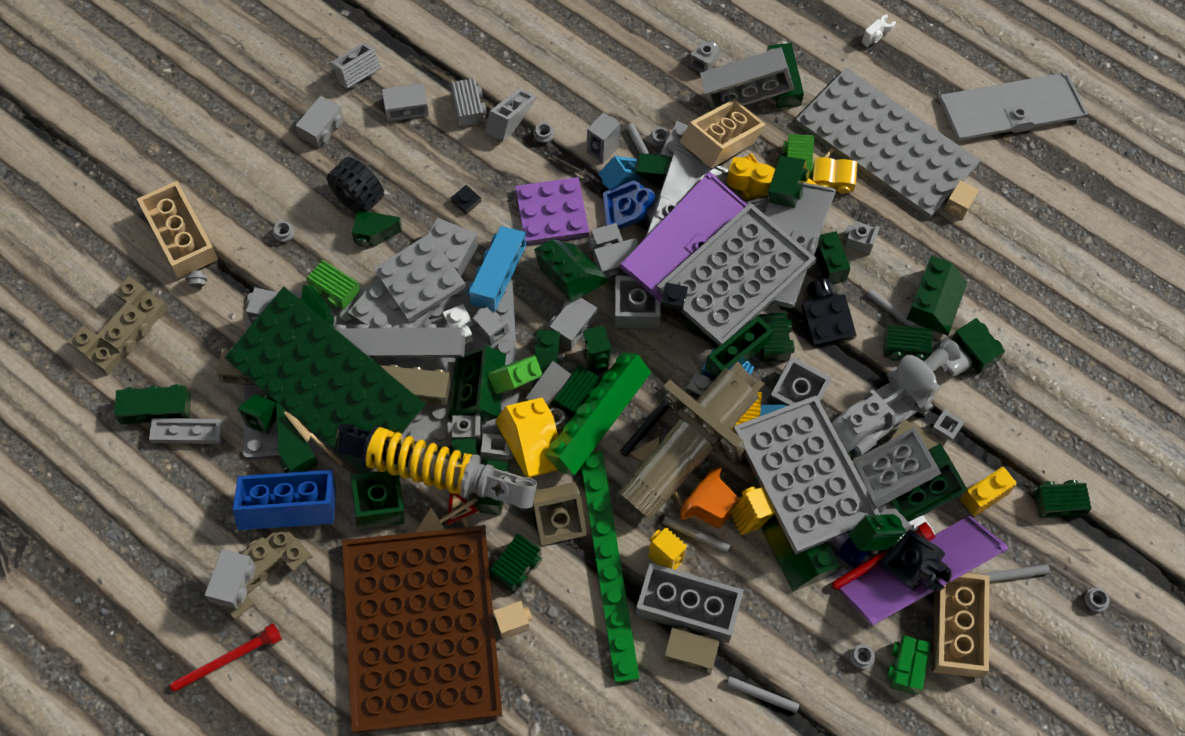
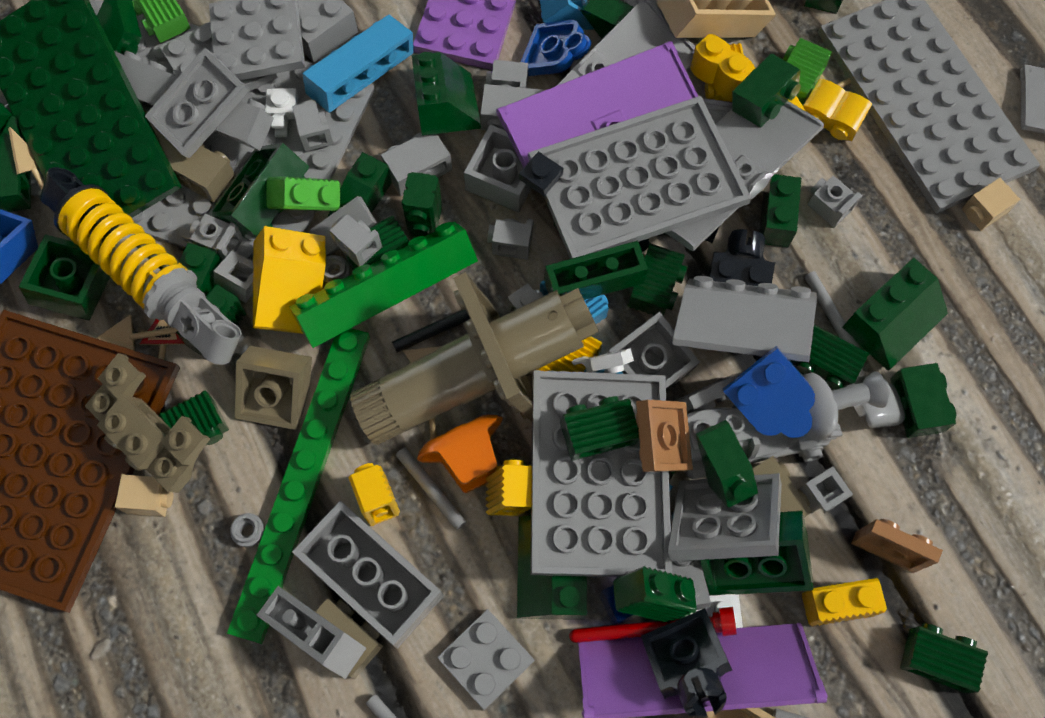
camera: 25 degrees right, 5 degrees up
none -> dark tan bracket [85,353,210,493]
none -> light grey plate [145,48,250,158]
none -> light grey plate [230,513,265,547]
none -> light grey slope [257,586,366,679]
none -> light grey brick [329,214,382,266]
none -> light grey plate [437,609,535,711]
none -> light grey brick [487,219,533,260]
none -> dark green brick [560,396,640,461]
none -> white plate [572,348,634,373]
none -> medium nougat plate [636,400,693,472]
none -> light grey slope [672,276,817,362]
none -> light grey plate [675,371,744,413]
none -> dark green slope [695,420,758,508]
none -> blue plate [723,346,815,438]
none -> medium nougat plate [851,519,943,573]

